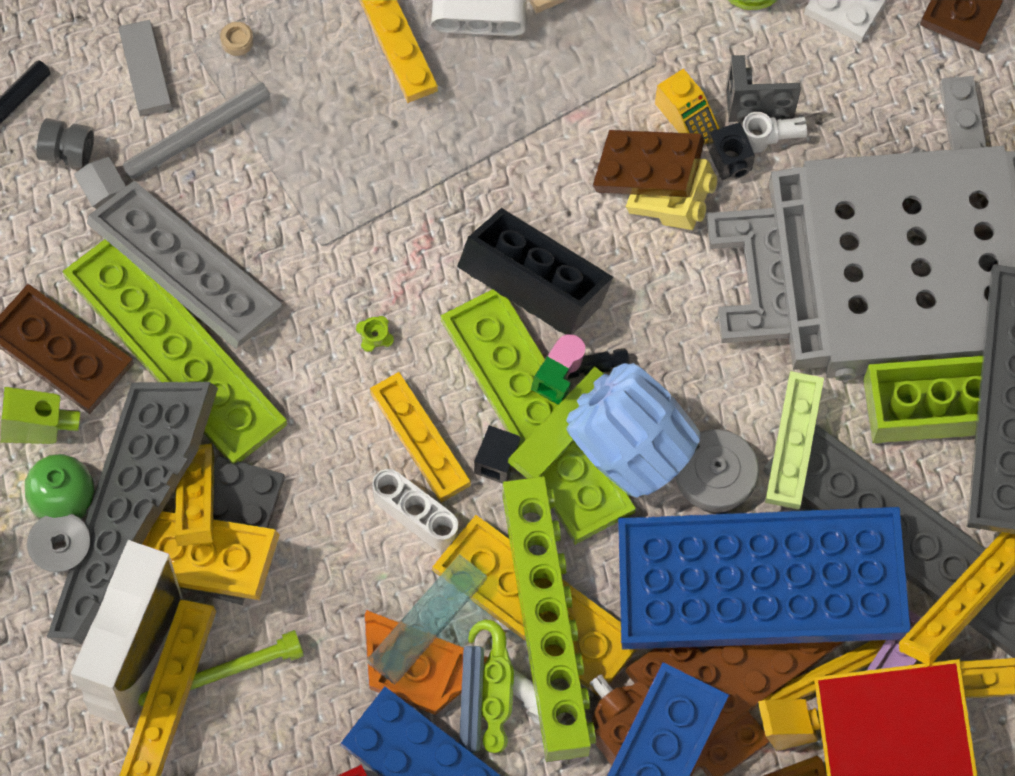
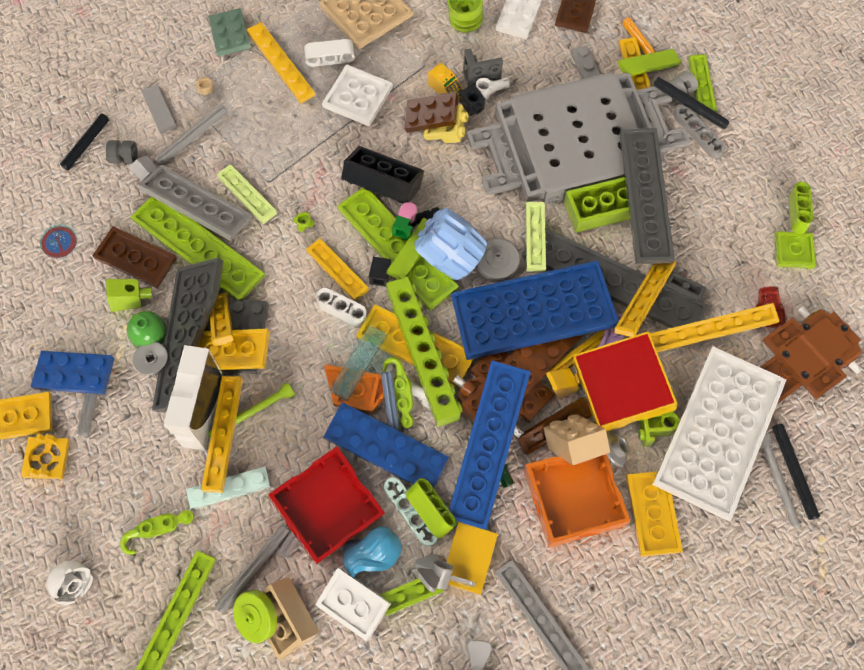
camera: 10 degrees left, 0 degrees up
none -> yellowish green plate [216,164,277,224]
none -> white plate [322,64,393,127]

